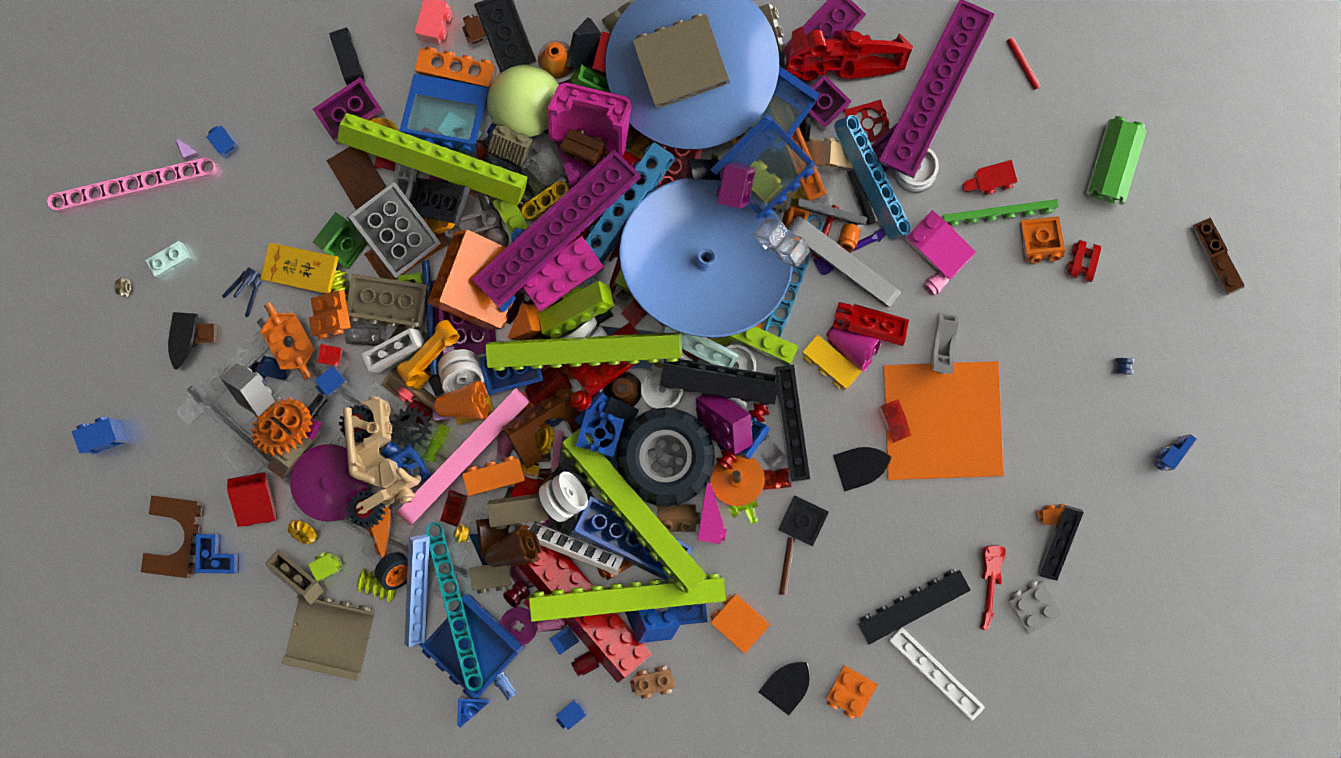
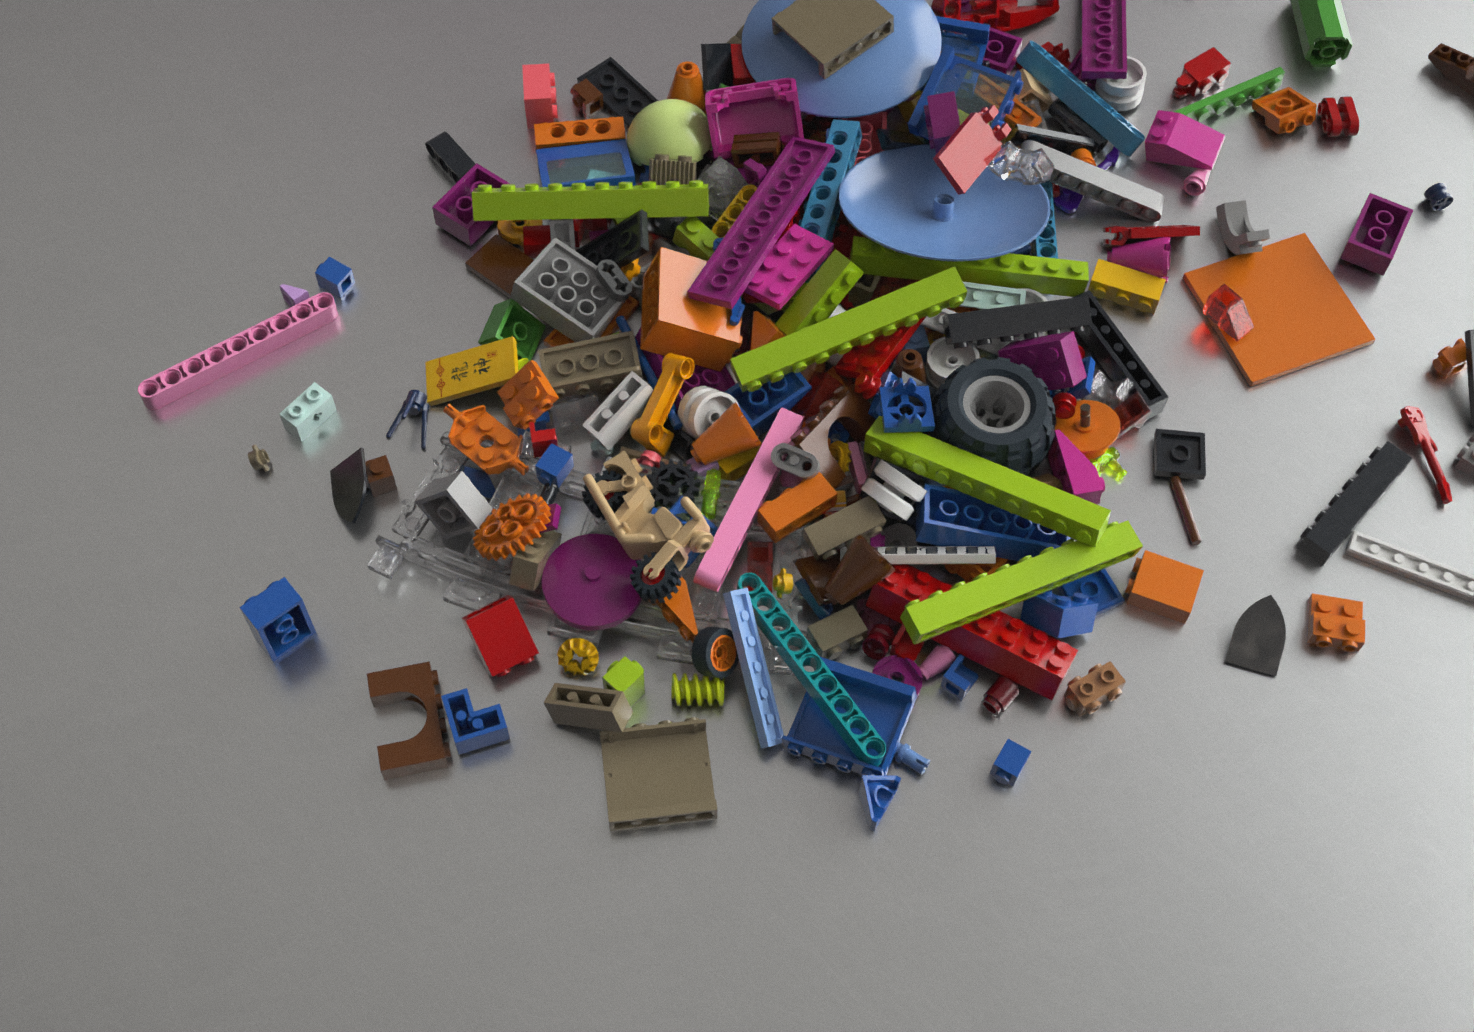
camera: 20 degrees left, 25 degrees down
black shield [833,447,892,492] -> none
none -> dark grey beam [596,259,632,302]
none -> light grey plate [771,443,820,479]
none -> tile [933,105,1011,195]
none -> magenta brick [1340,193,1413,276]

